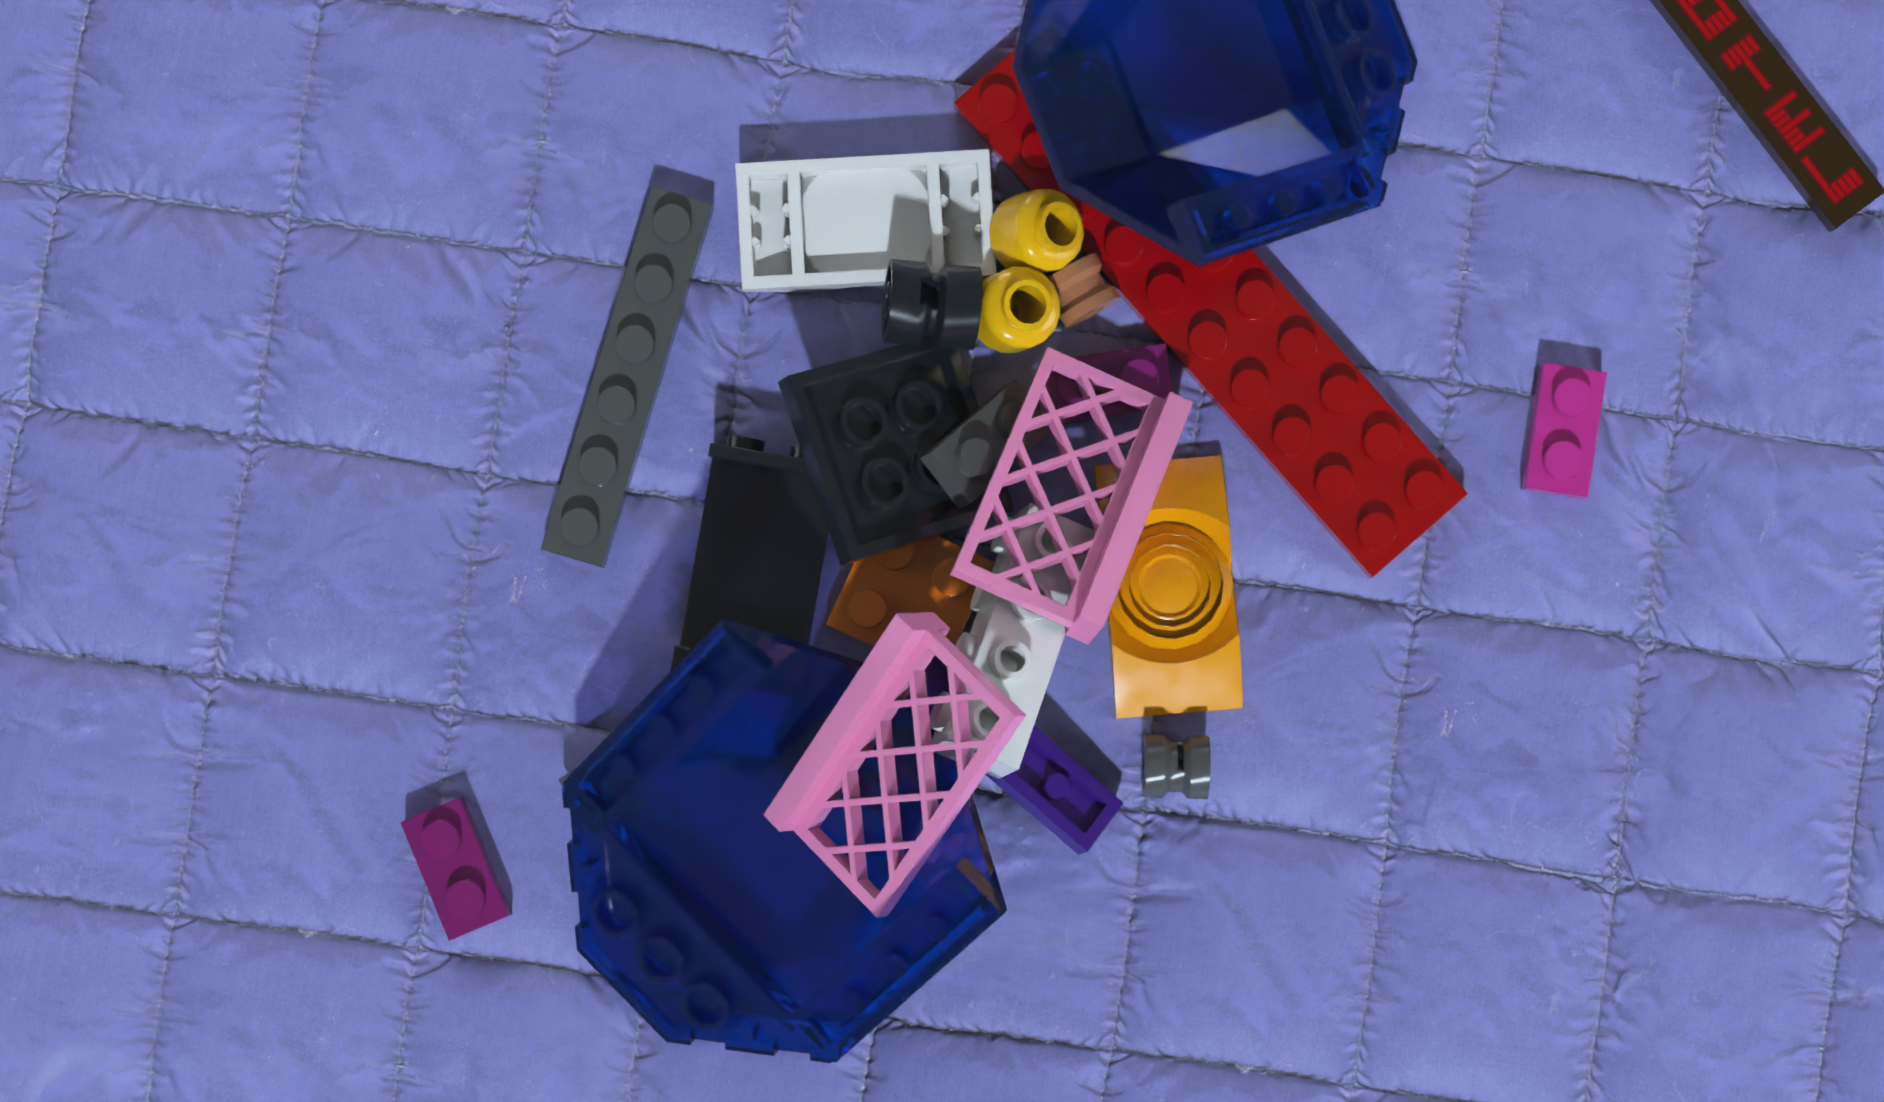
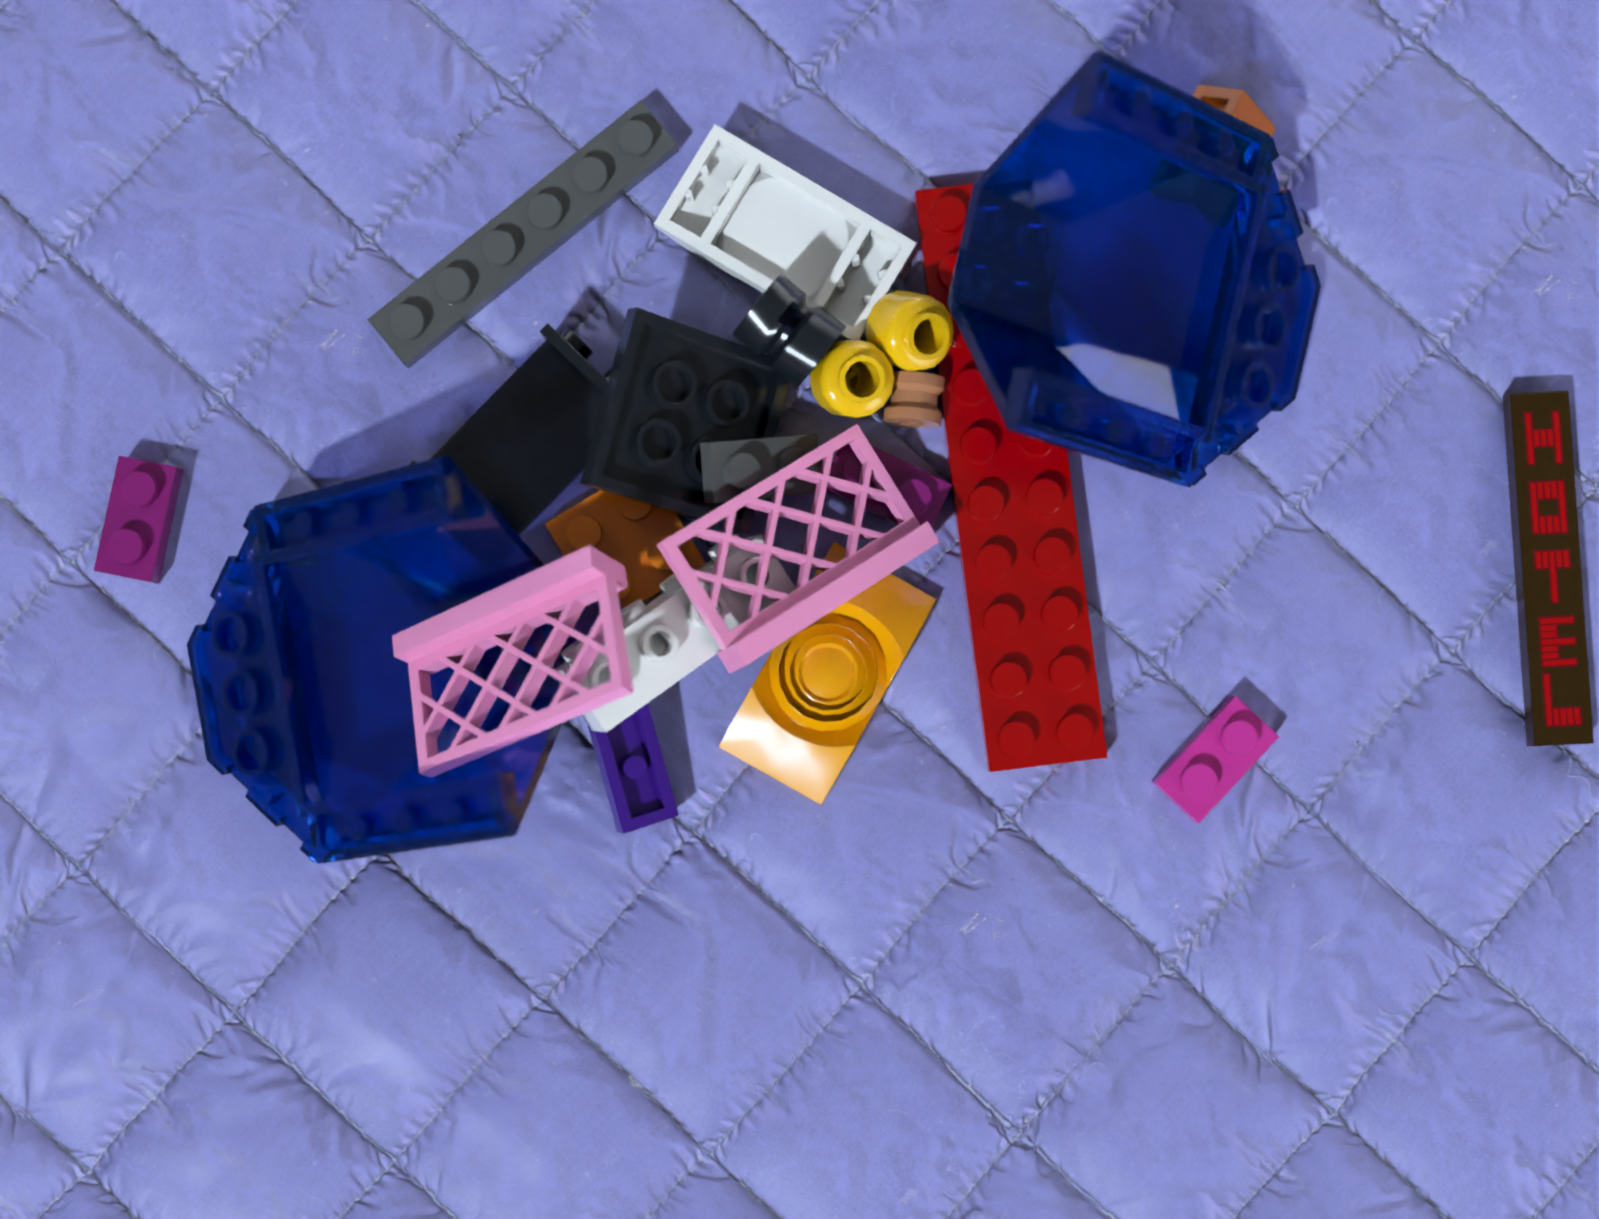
camera: 30 degrees right, 0 degrees up
dark grey wheel [1141,734,1211,799] -> none

